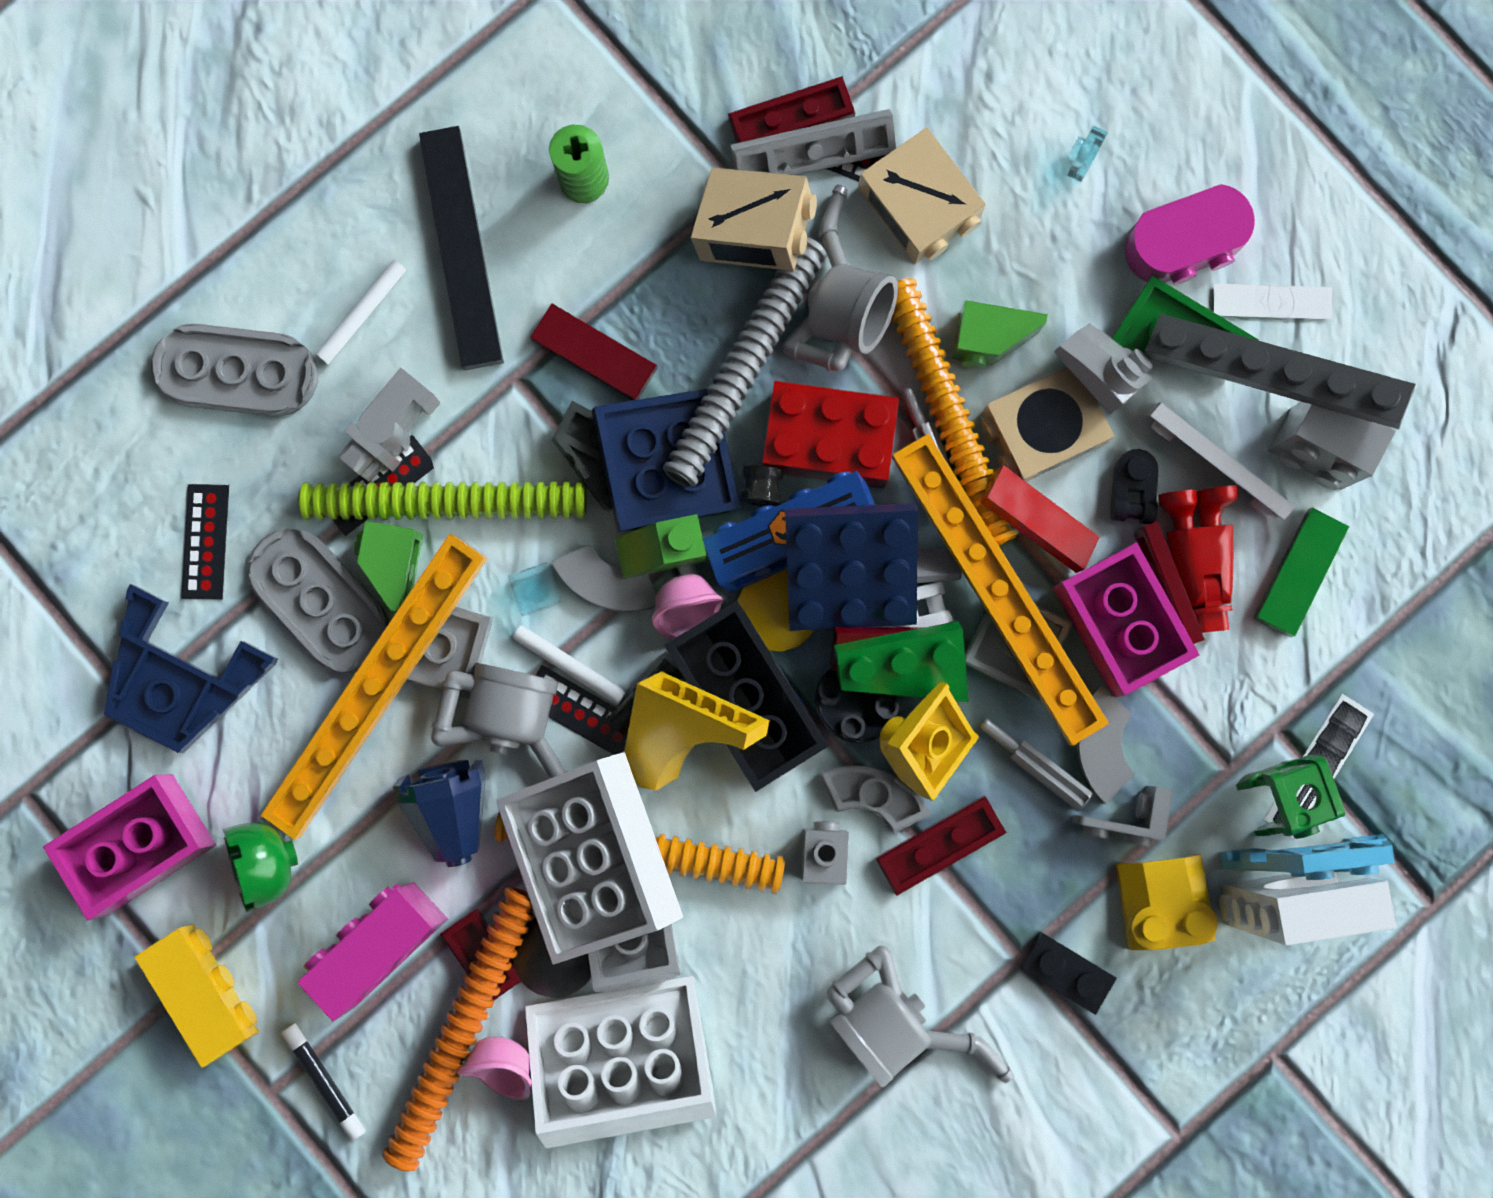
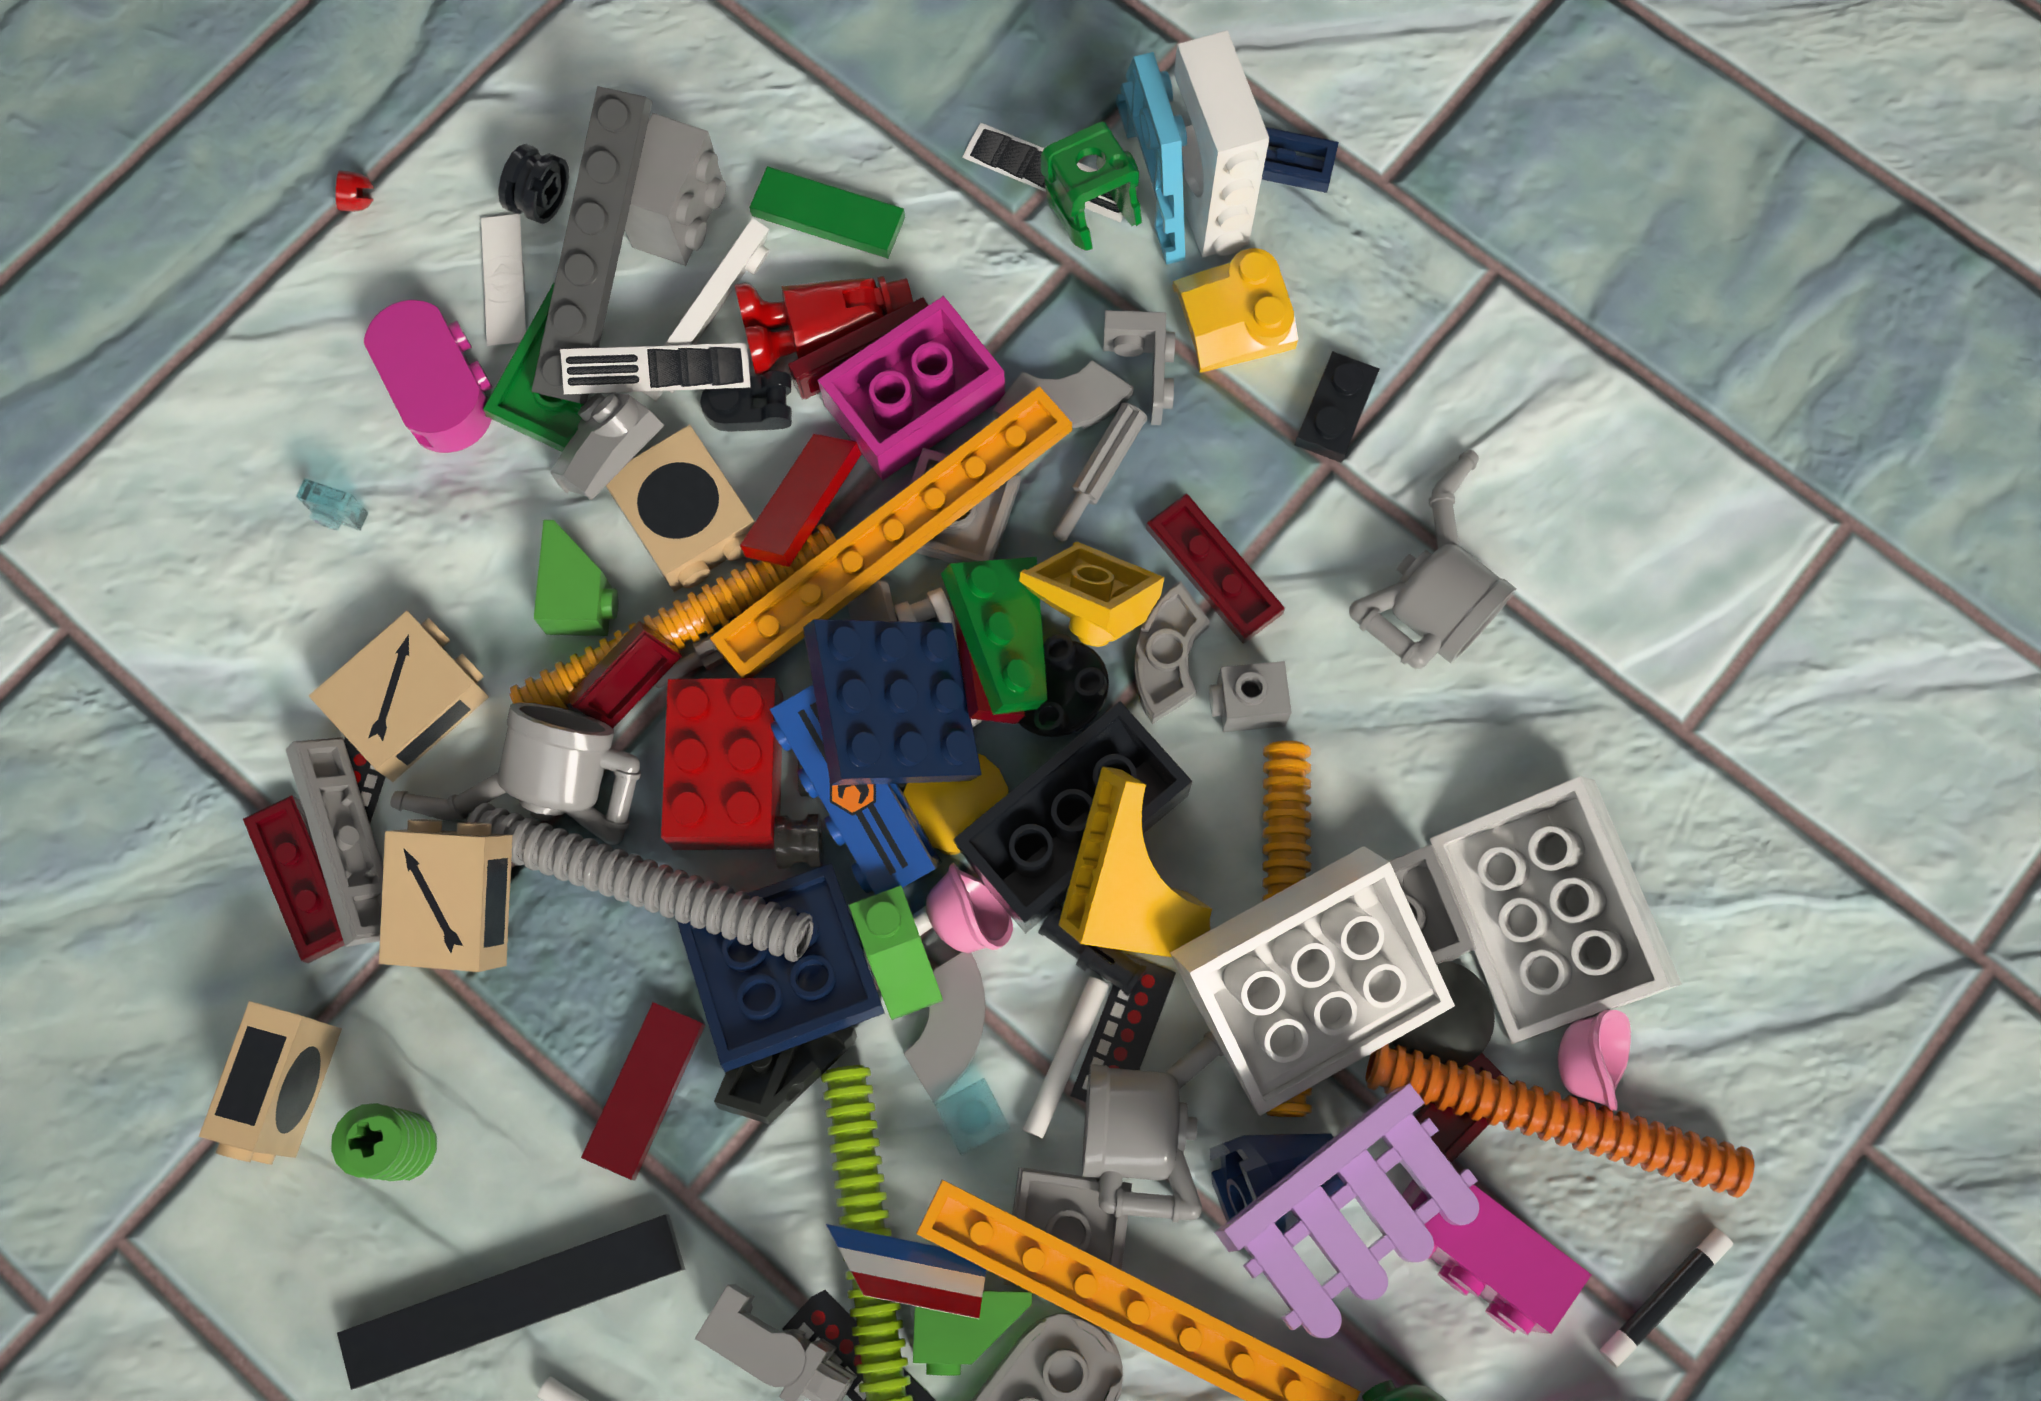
camera: 95 degrees left, 10 degrees down
none -> brick [199,1001,342,1165]
none -> red hinge [336,170,374,212]
none -> black wheel [498,144,569,224]
none -> sticker [560,343,751,394]
none -> dark red tile [568,621,682,728]
none -> sticker [826,1224,986,1319]
none -> lavender fence [1214,1083,1479,1338]
none -> dark blue tile [1261,127,1339,193]

